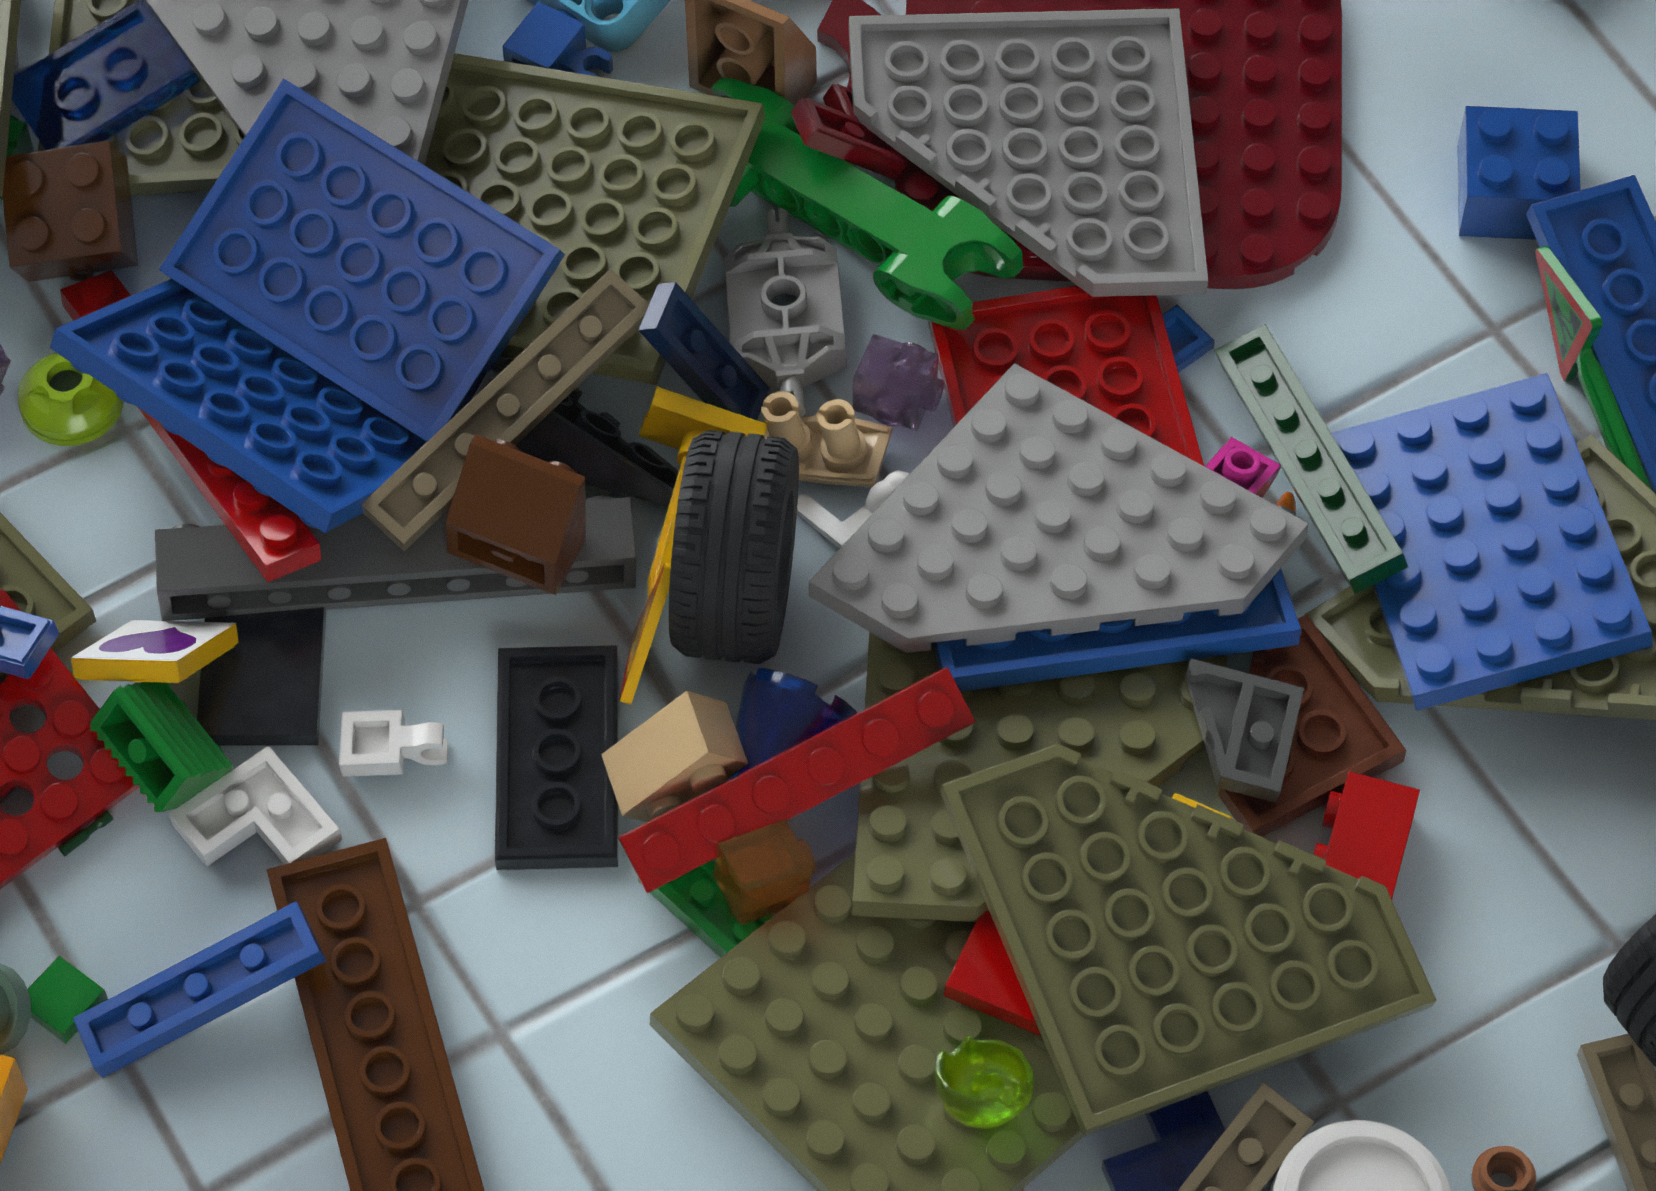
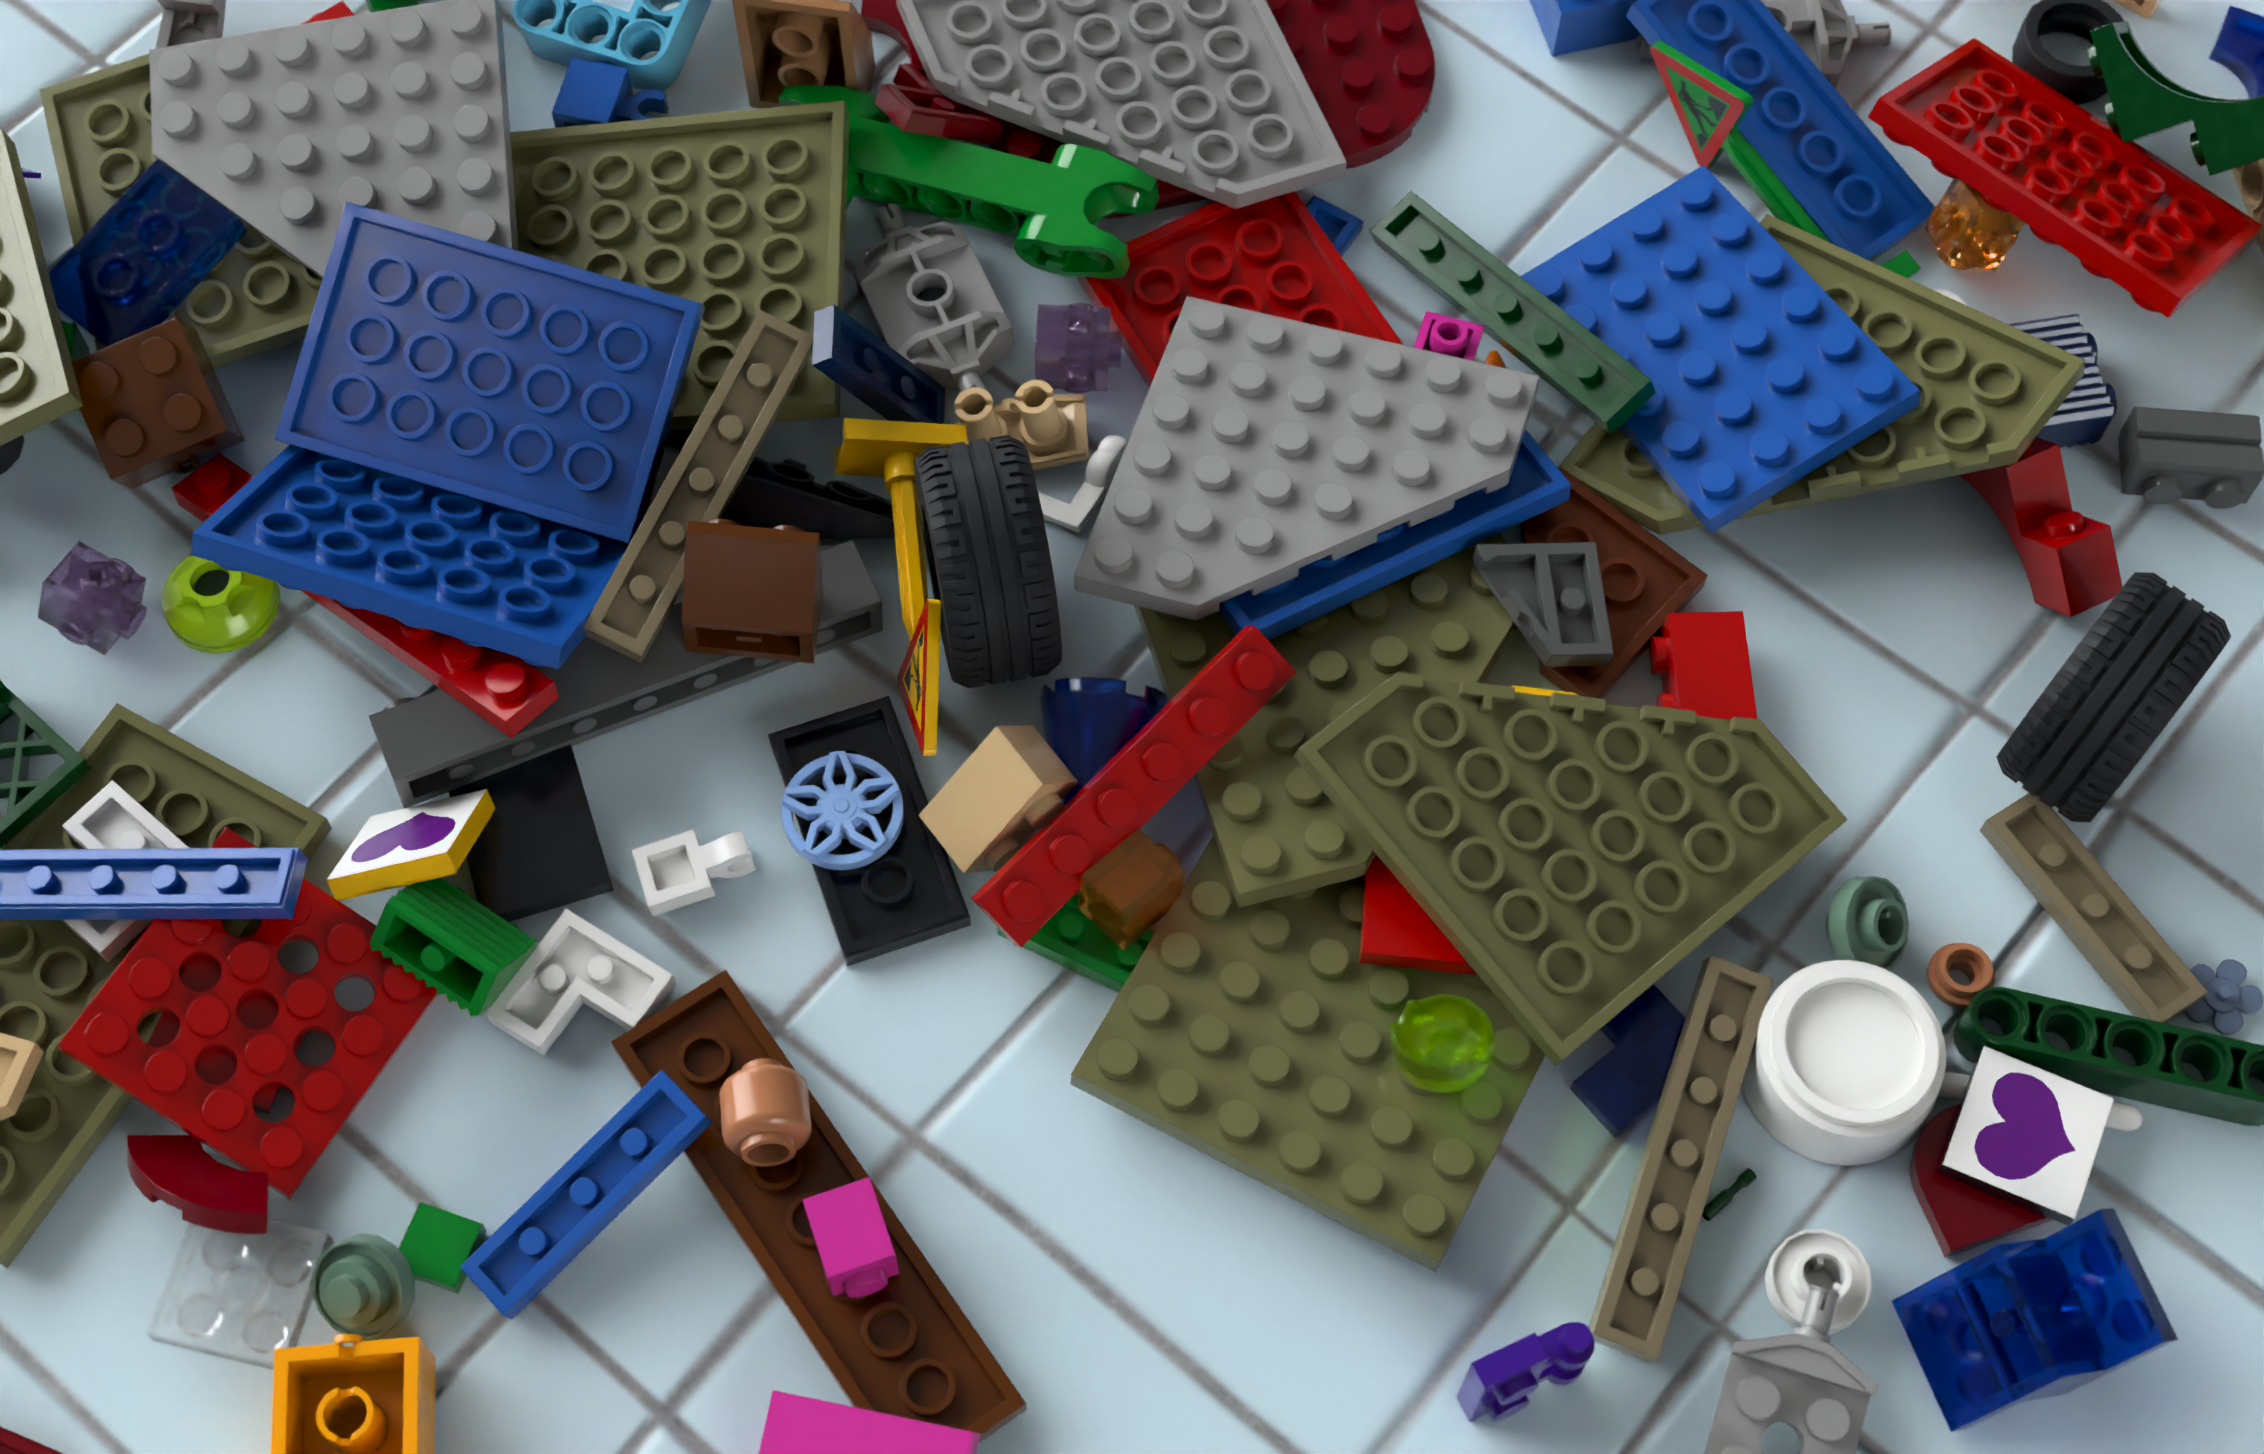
camera: 20 degrees left, 5 degrees up
dark green piece [58,810,114,856] -> none
none -> nougat head [719,1058,812,1167]
none -> light blue wheel [781,751,904,870]
none -> dark pink brick [803,1177,900,1298]
none -> sand green plate [1826,876,1909,970]

